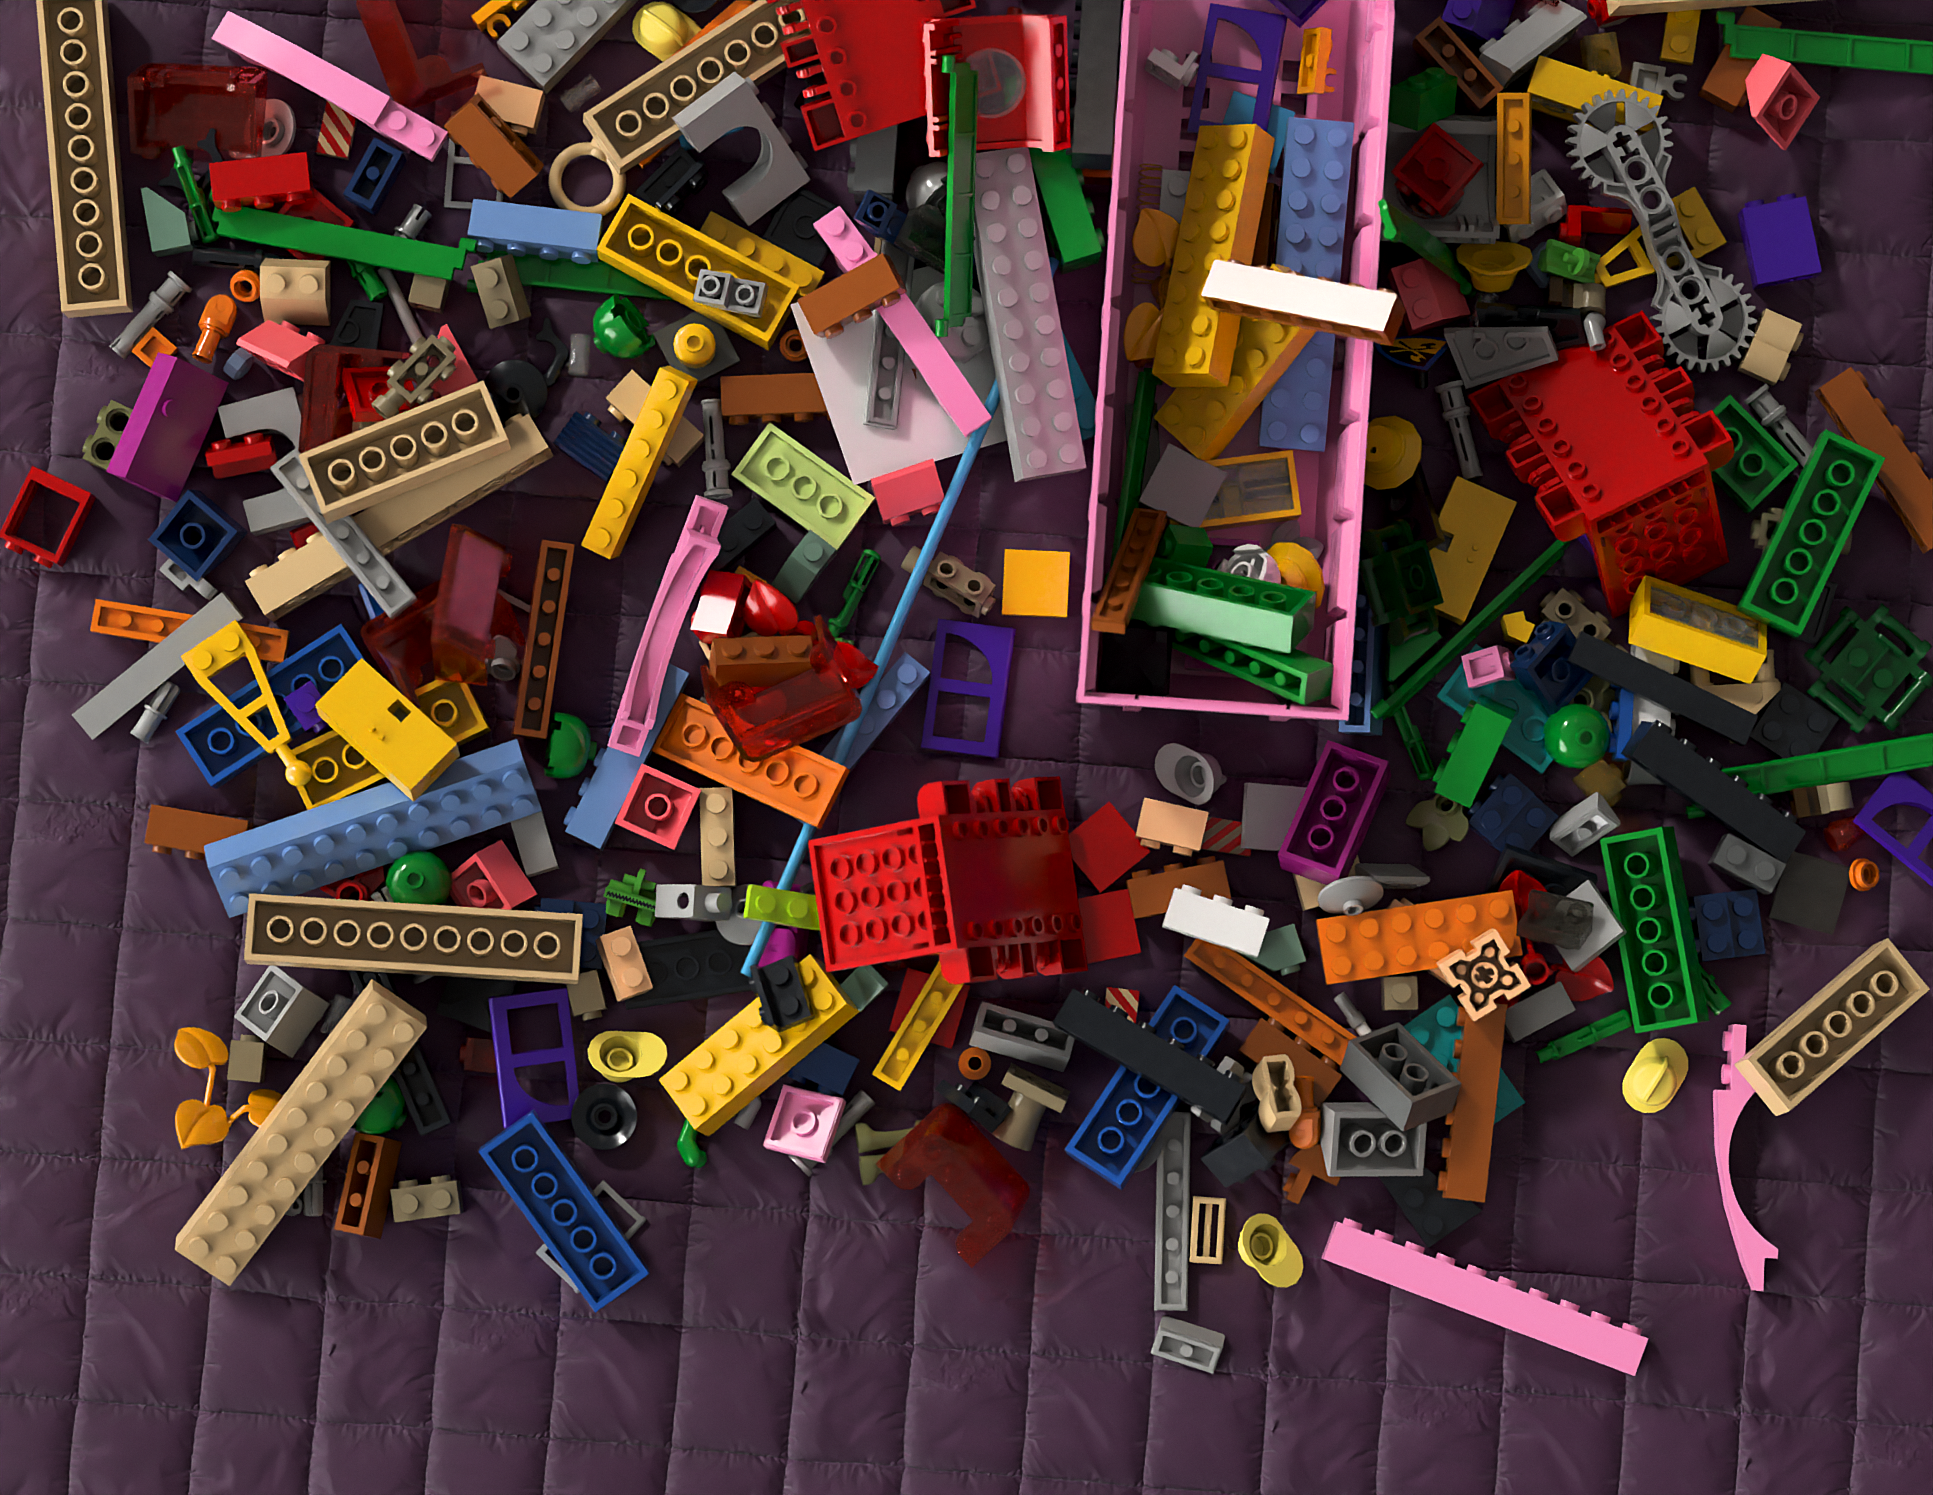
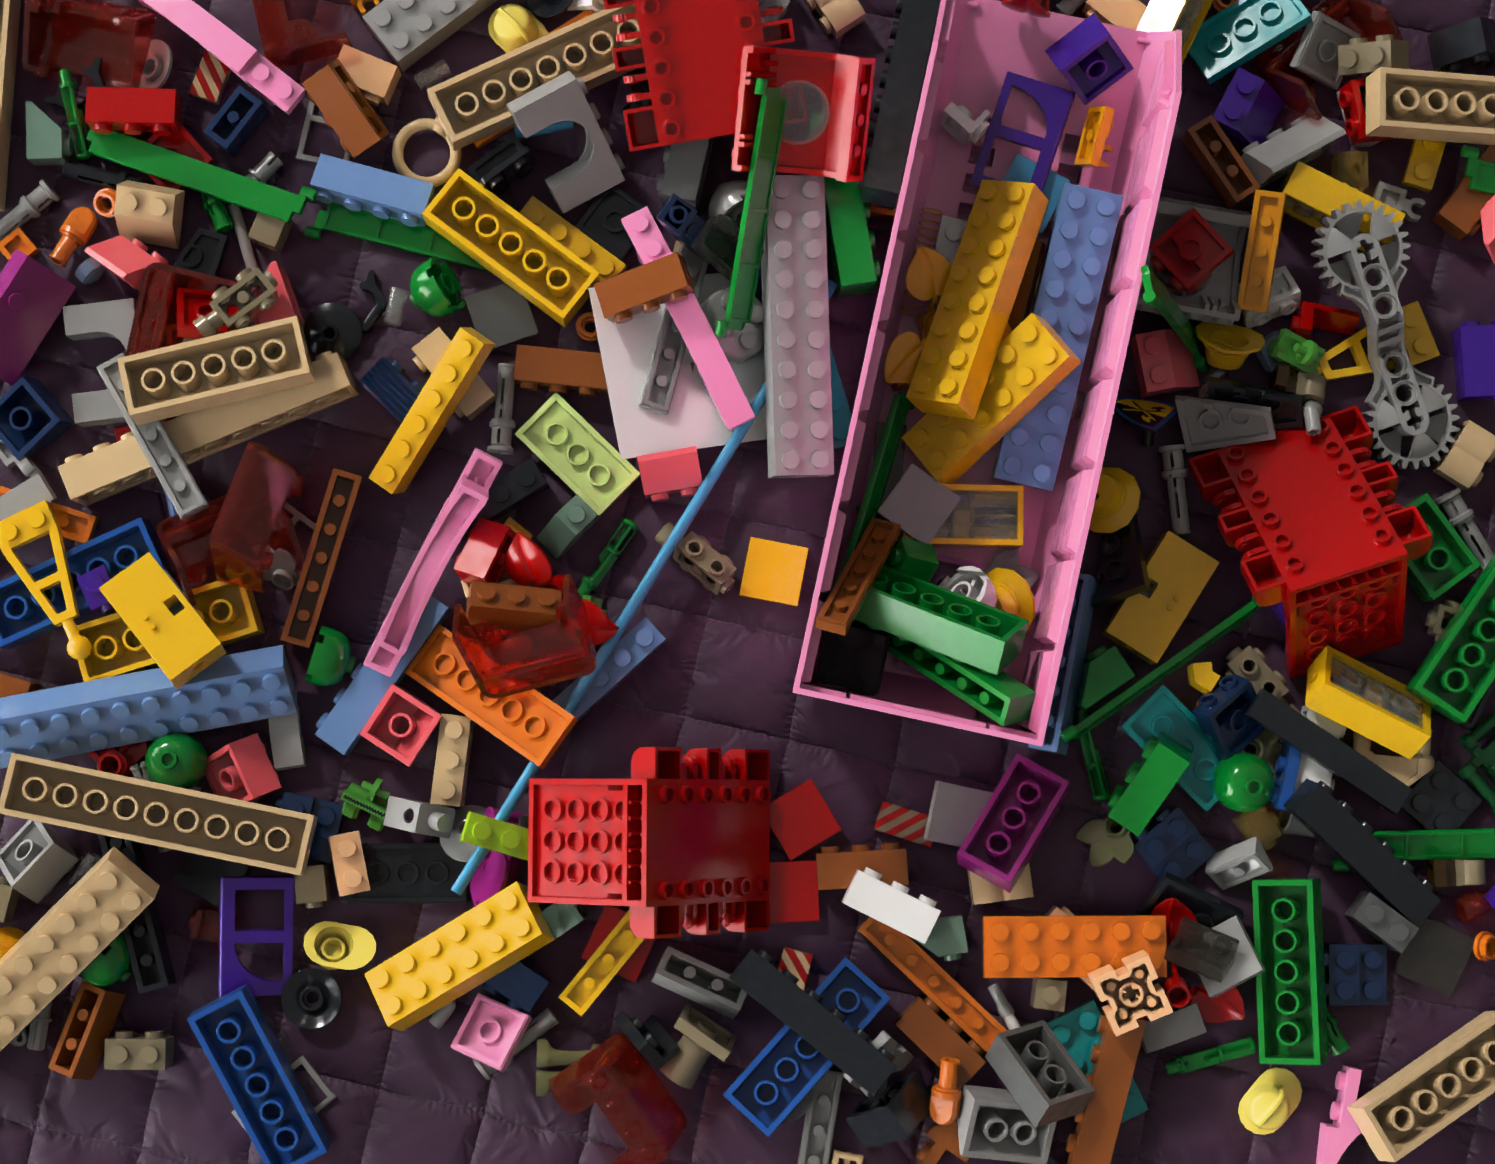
camera: 10 degrees right, 0 degrees up
red bracket [205,433,278,479] -> none
dark tan brick [470,254,531,329] -> none
yellow head [673,323,717,369] -> none
green arm [677,1119,707,1168] -> none
light grey slope [693,269,769,318] -> none
black bracket [749,955,815,1033] -> none
dark purple window [921,619,1016,759] -> none
orange plate [958,1047,991,1080] -> none
light nougat brick [1135,797,1209,857] -> none
light grey piece [1155,743,1227,805] -> none
brick [1201,259,1406,346] -> none
tan brick [1252,1054,1301,1132] -> none
light grey dish [1318,876,1383,916] -> none
light grey slope [1355,863,1430,889] -> none
dark green brick [1358,519,1444,646] -> none
green slope [1388,67,1458,131] -> none
bright pink bracket [1461,645,1516,689] -> none

